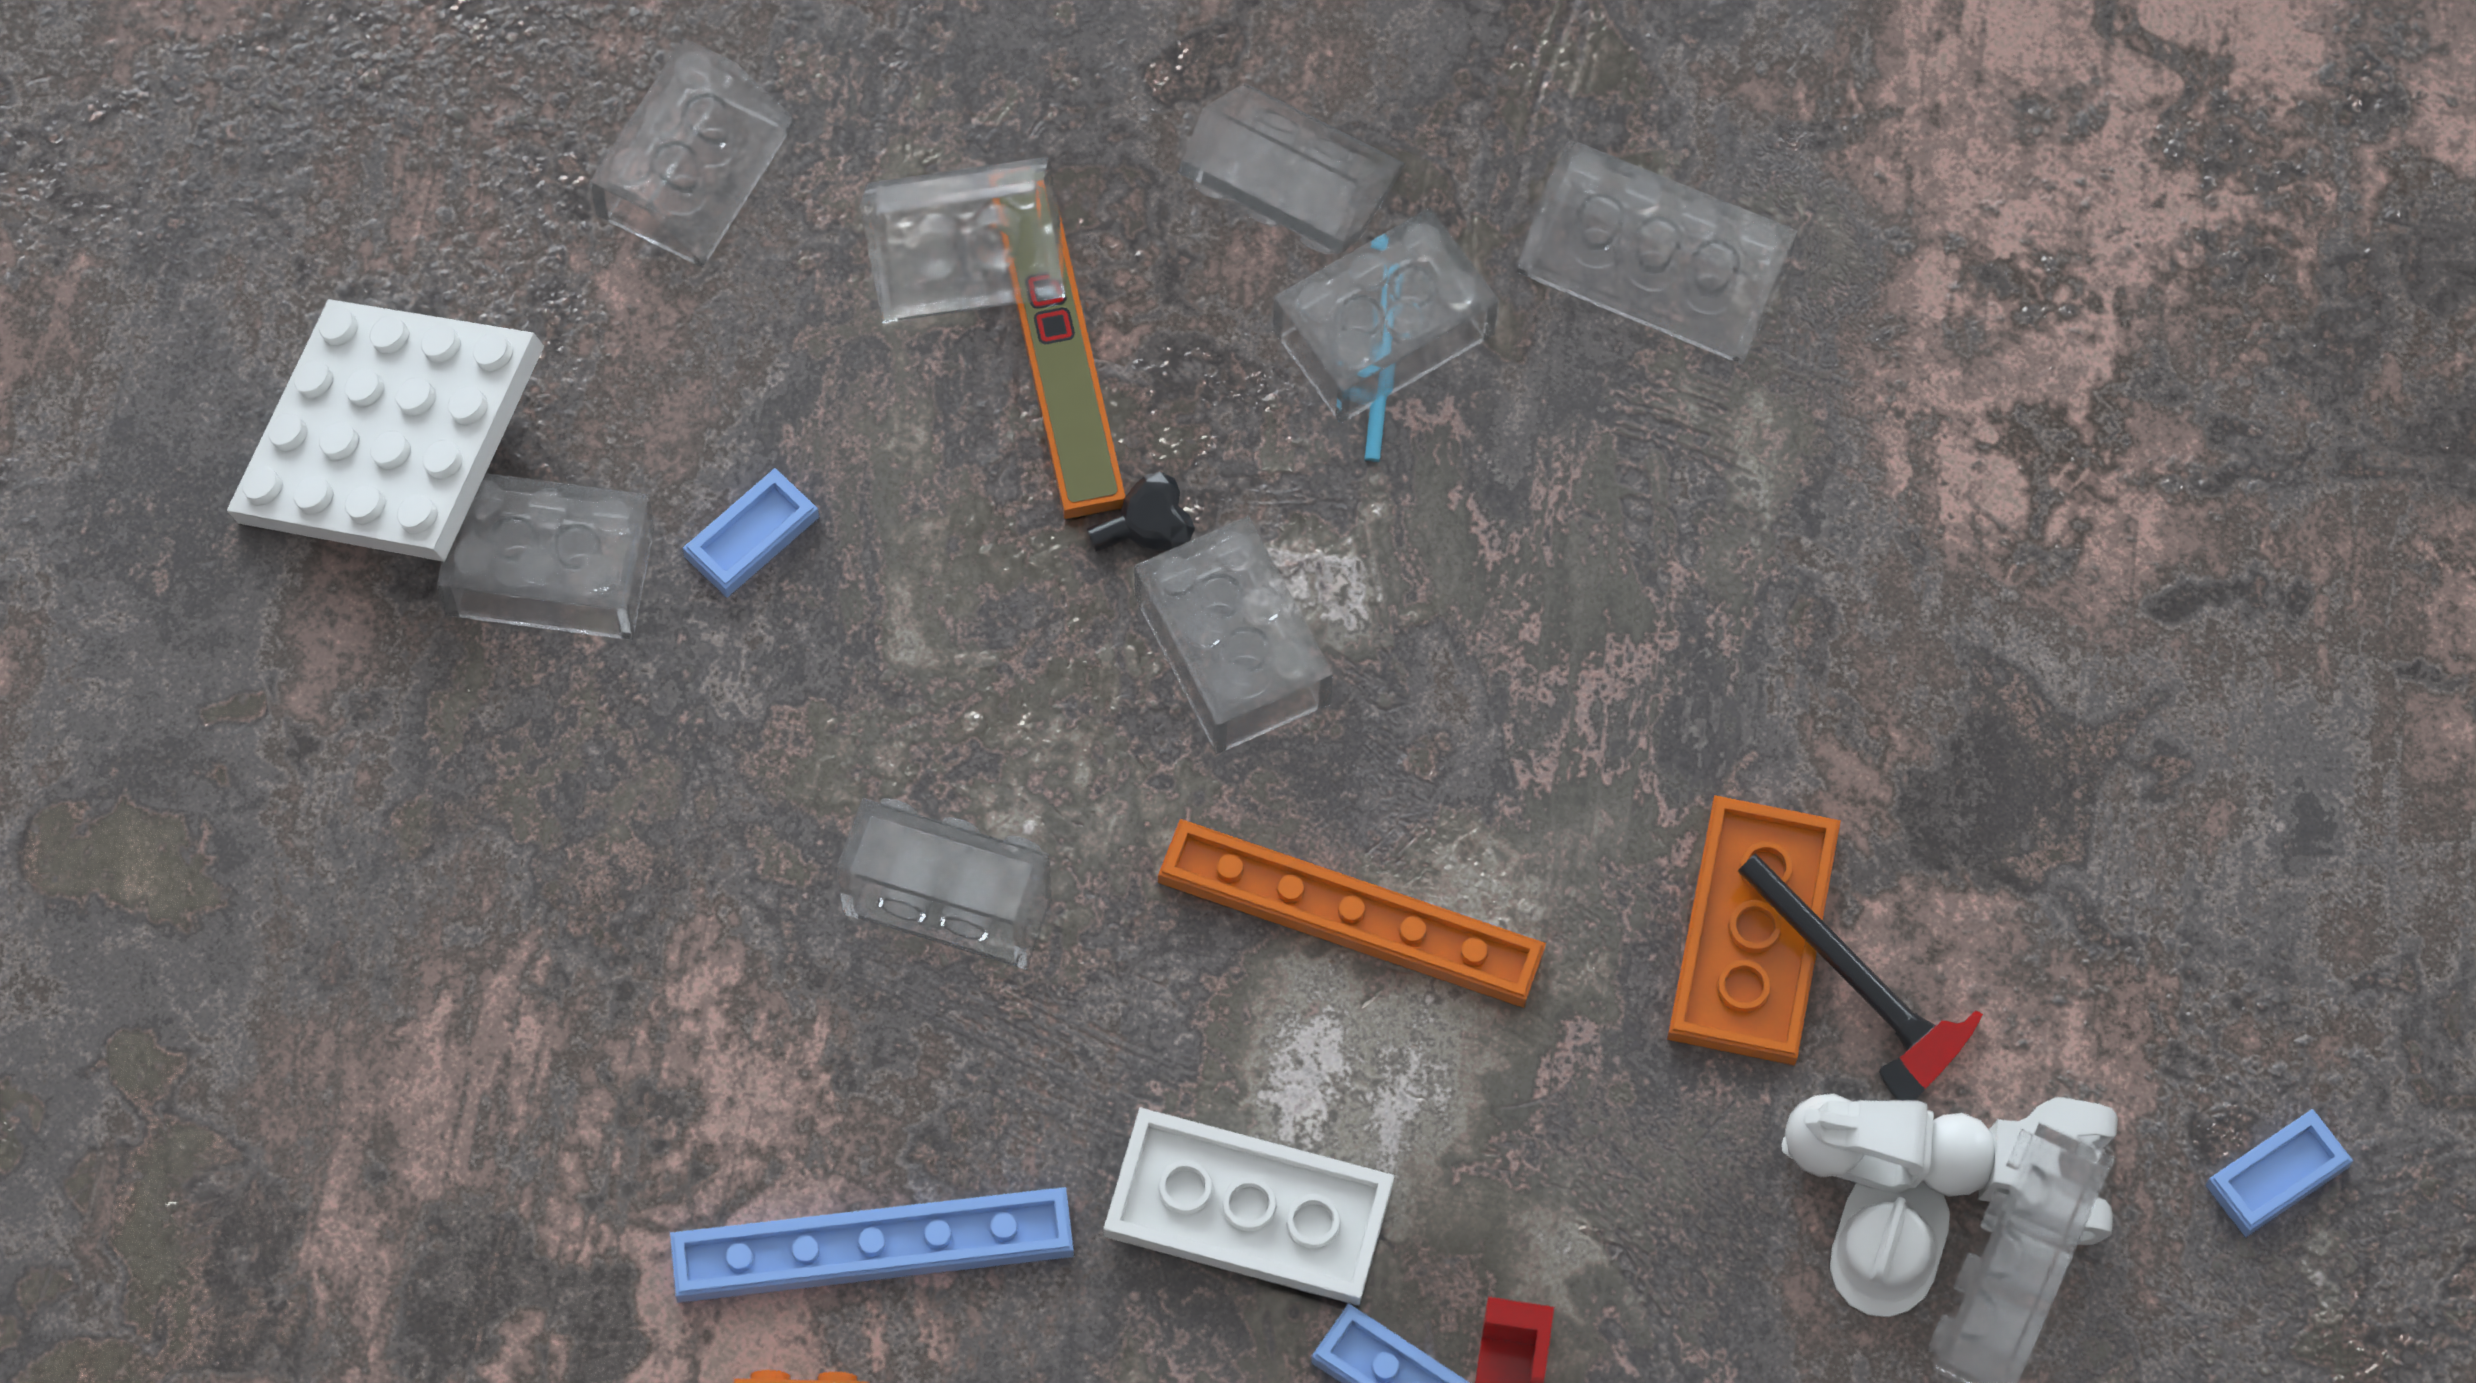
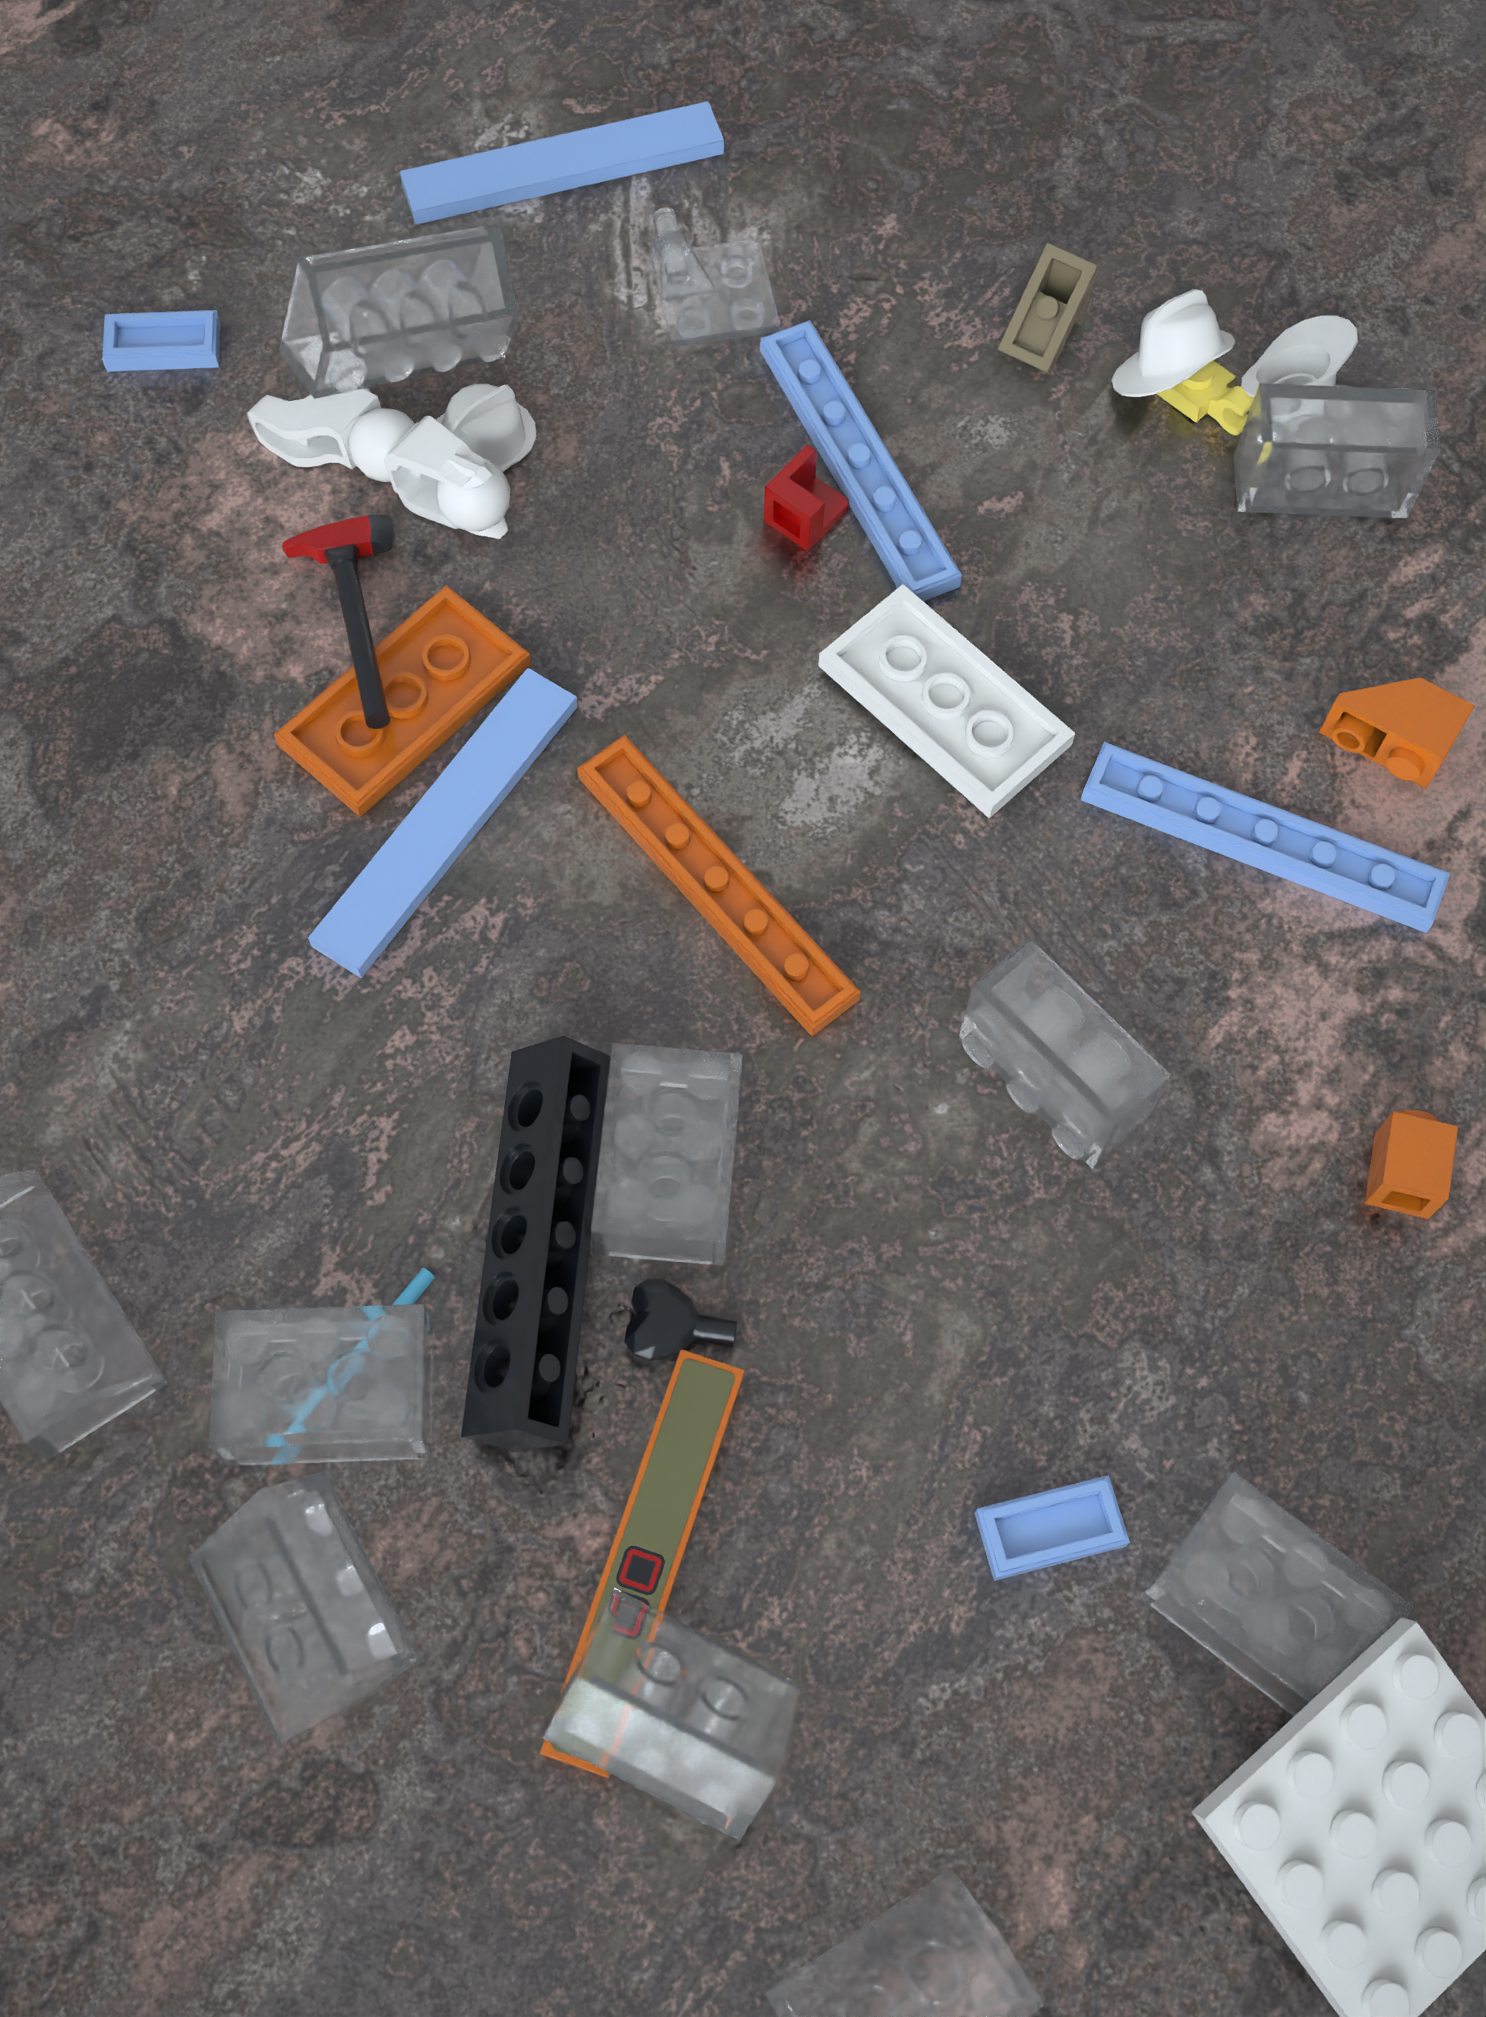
camera: 150 degrees left, 0 degrees up
none -> light blue tile [308,668,578,978]
none -> black brick [461,1036,612,1451]
none -> orange brick [1364,1110,1458,1219]

